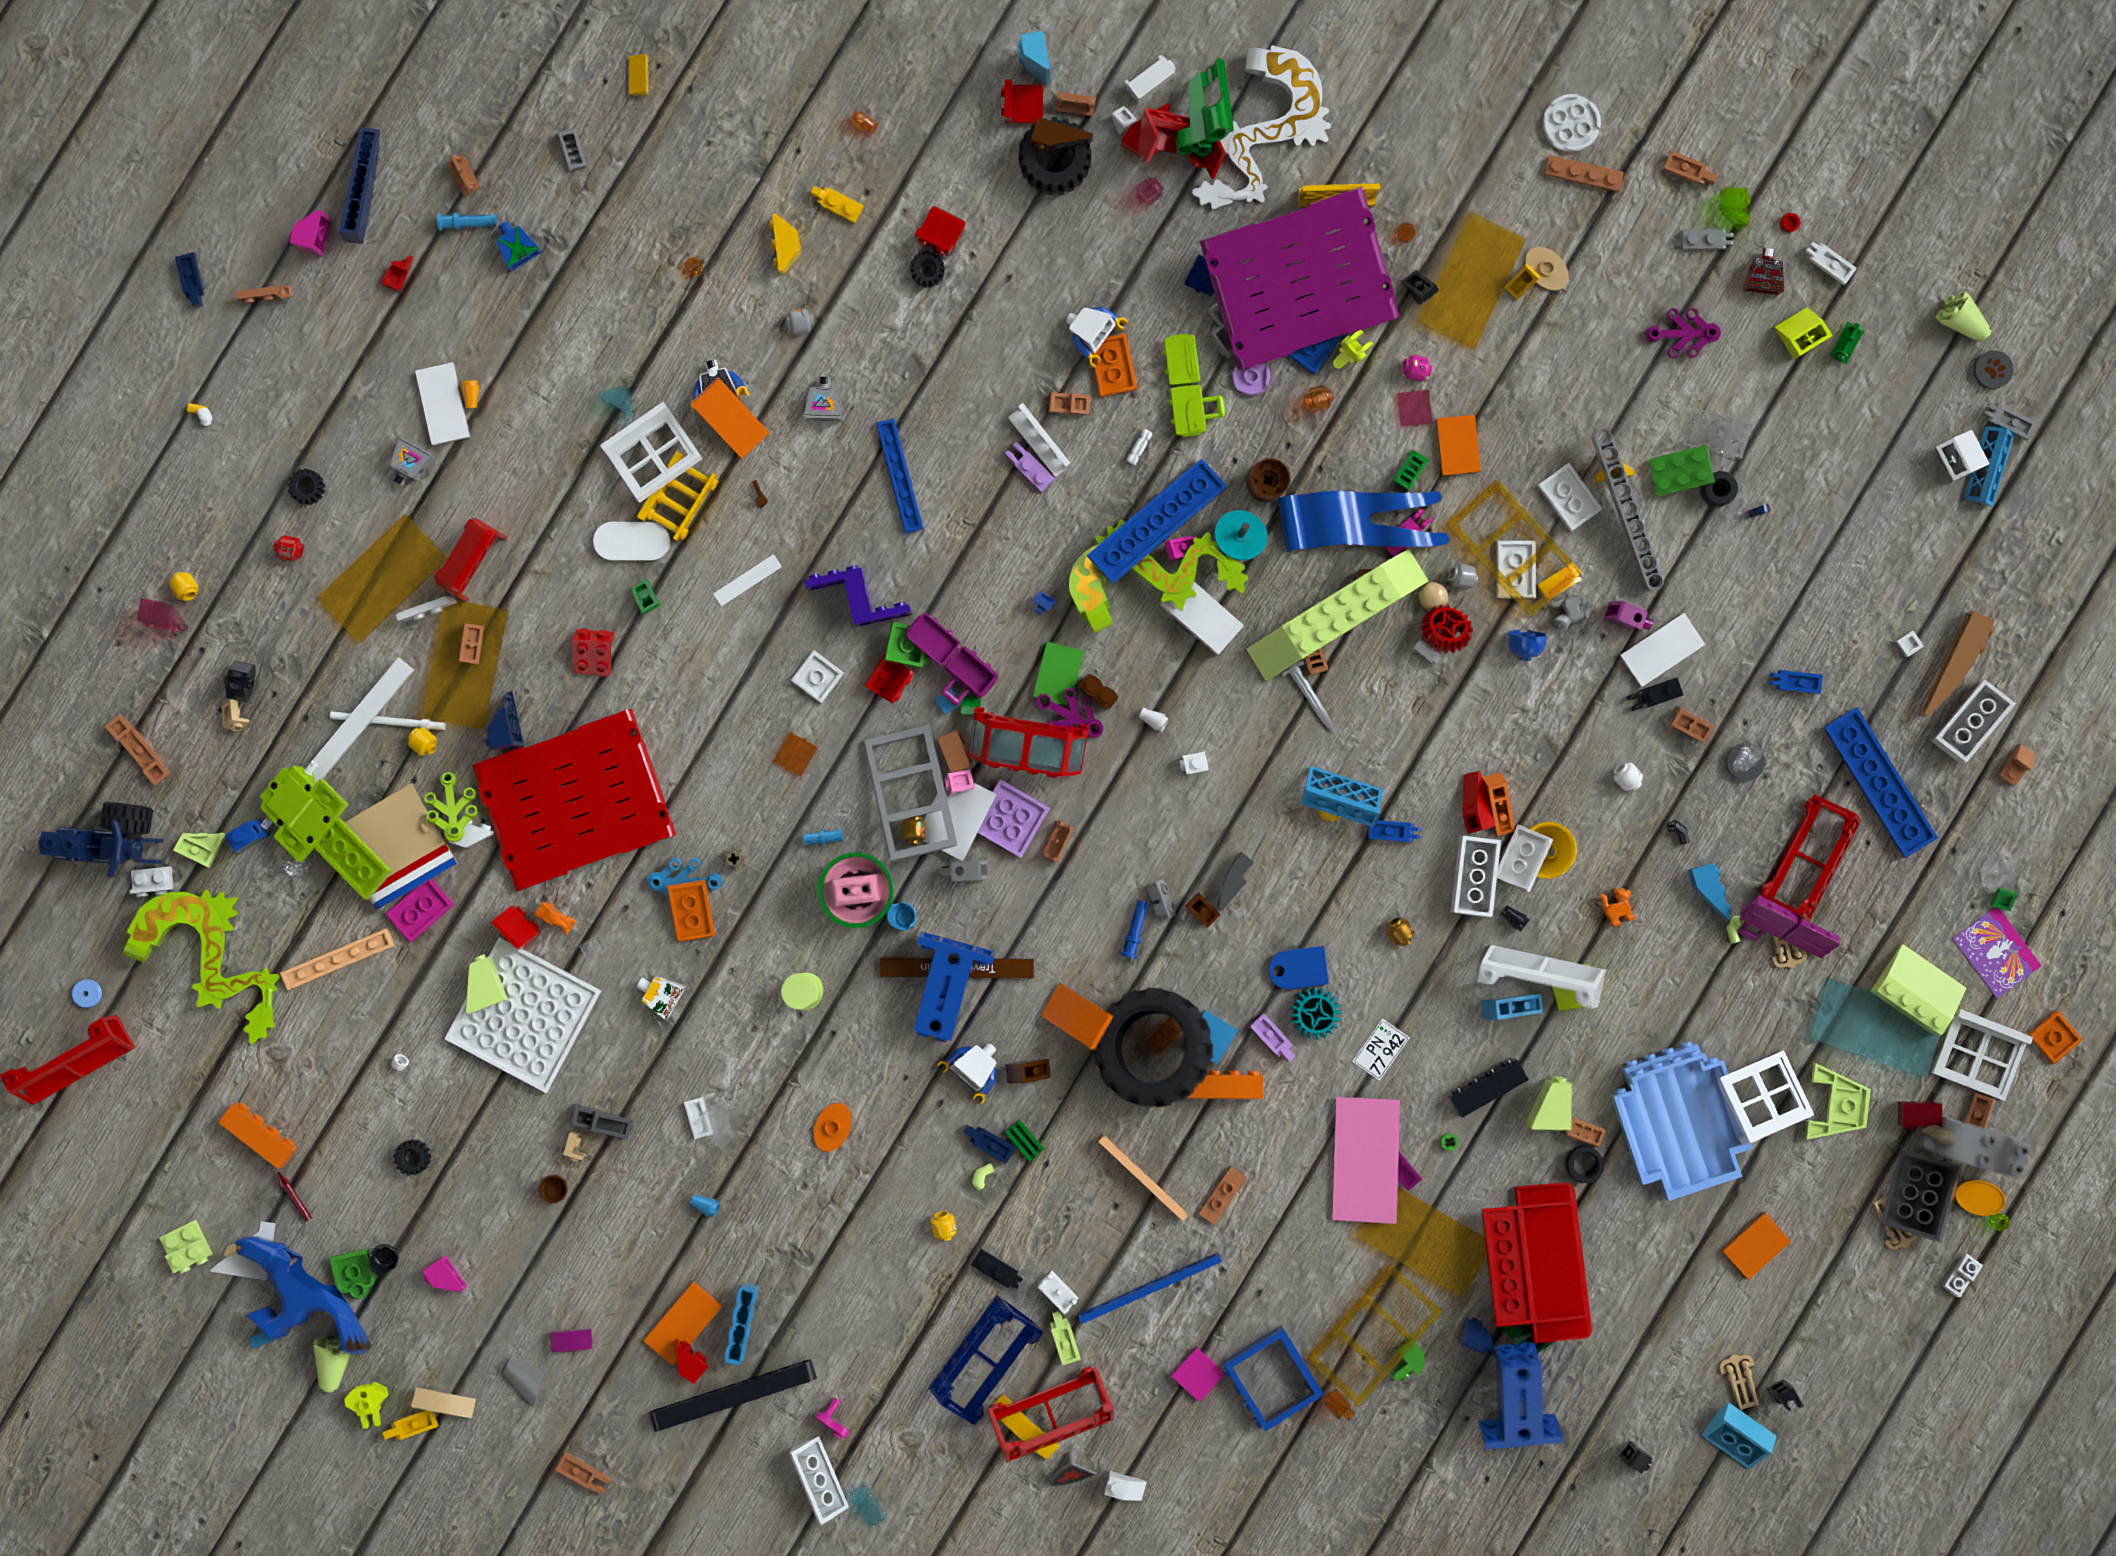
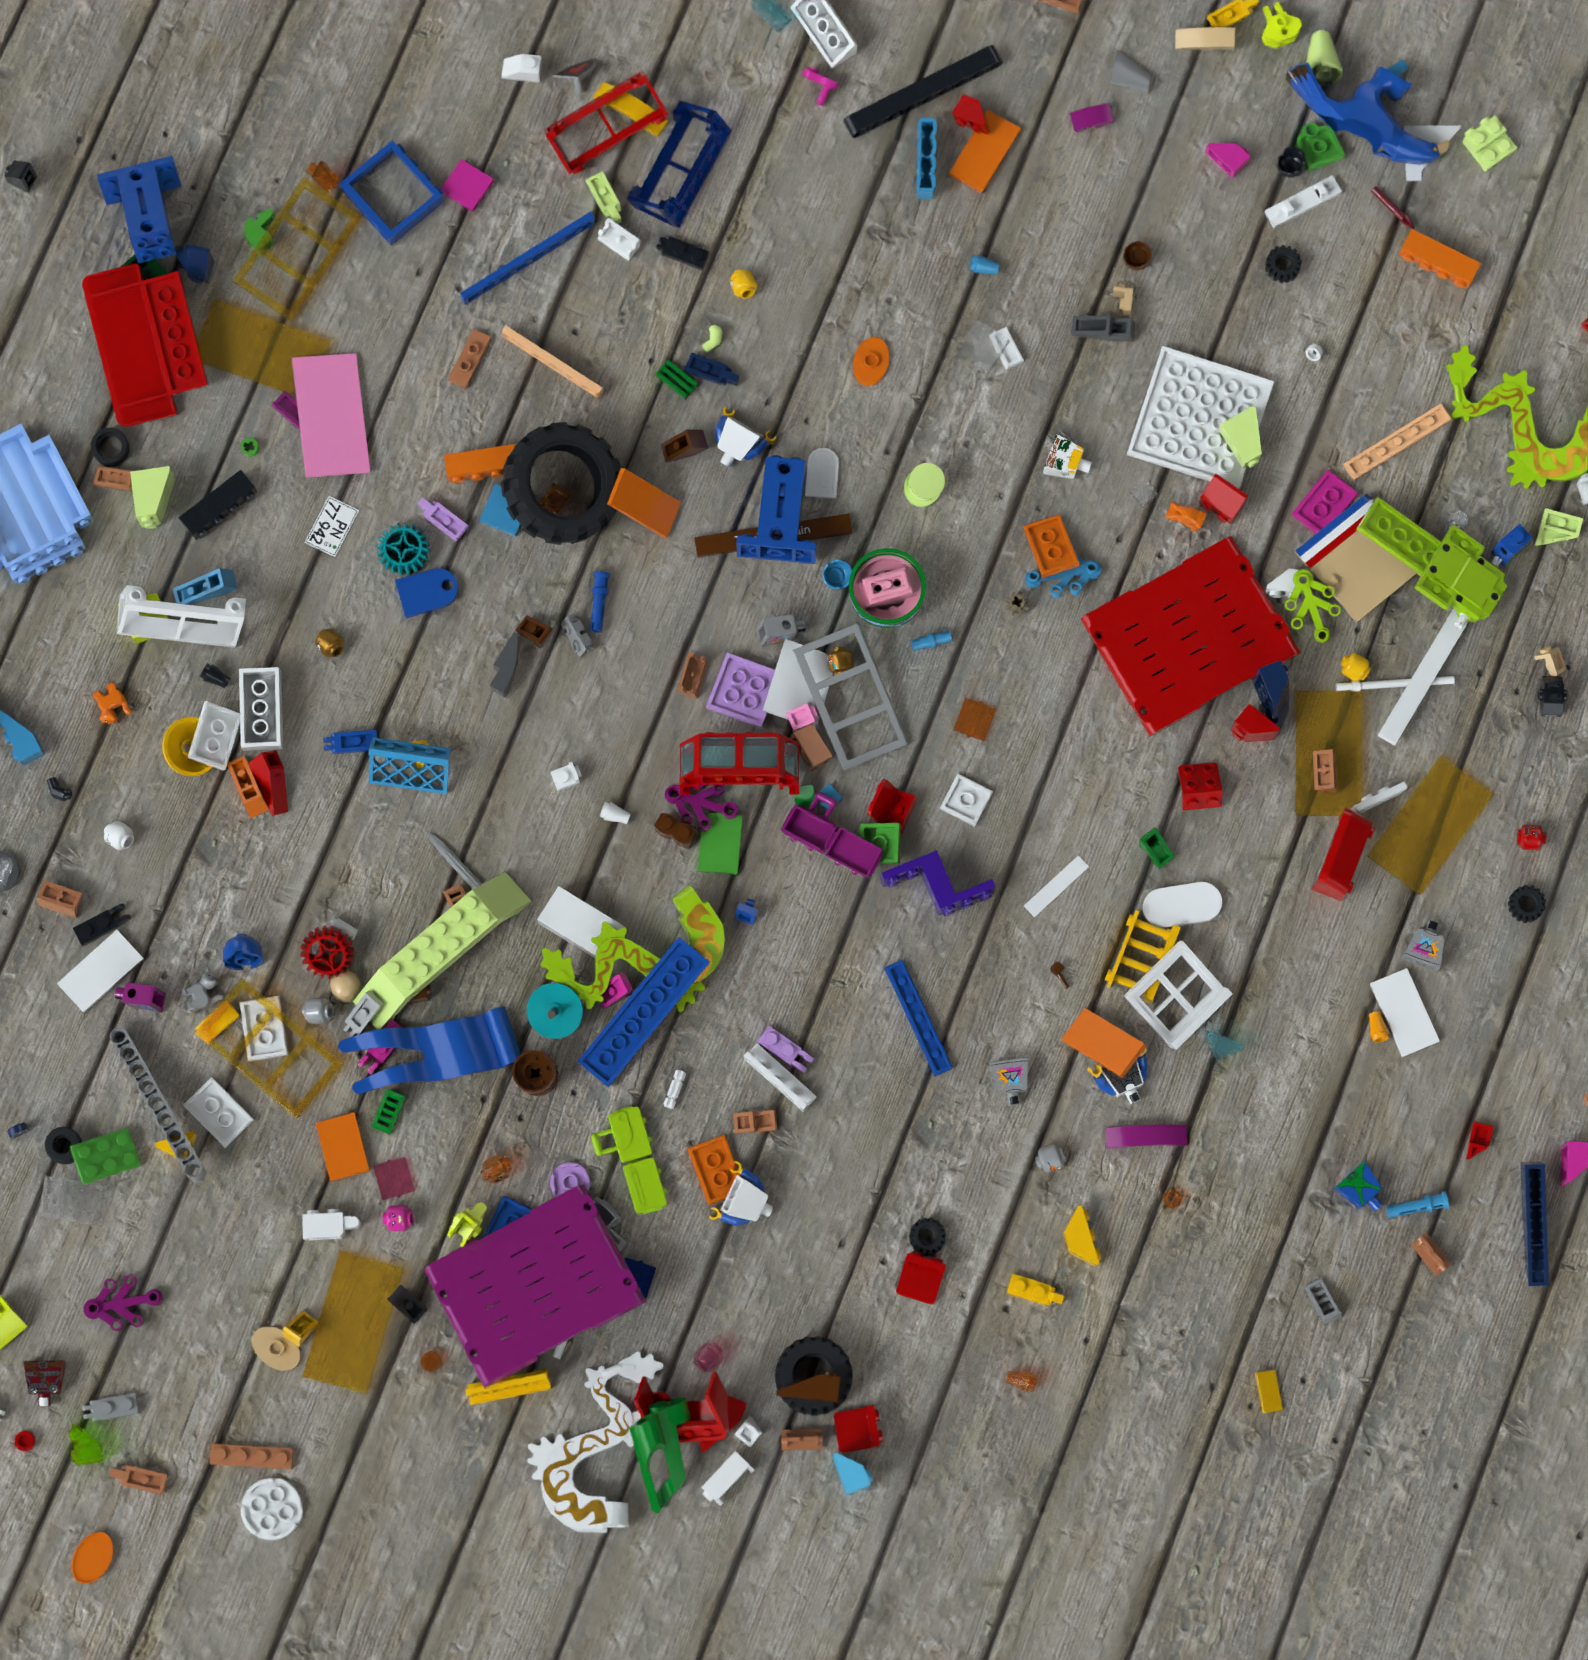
camera: 170 degrees right, 10 degrees down
none -> orange piece [71,1532,114,1584]
none -> white hinge [302,1209,361,1241]
none -> light grey hinge [343,990,384,1037]
none -> white window [805,448,839,499]
none -> magenta slope [1105,1125,1187,1148]
none -> red slope [1231,704,1280,742]
none -> white hinge [1264,175,1342,229]

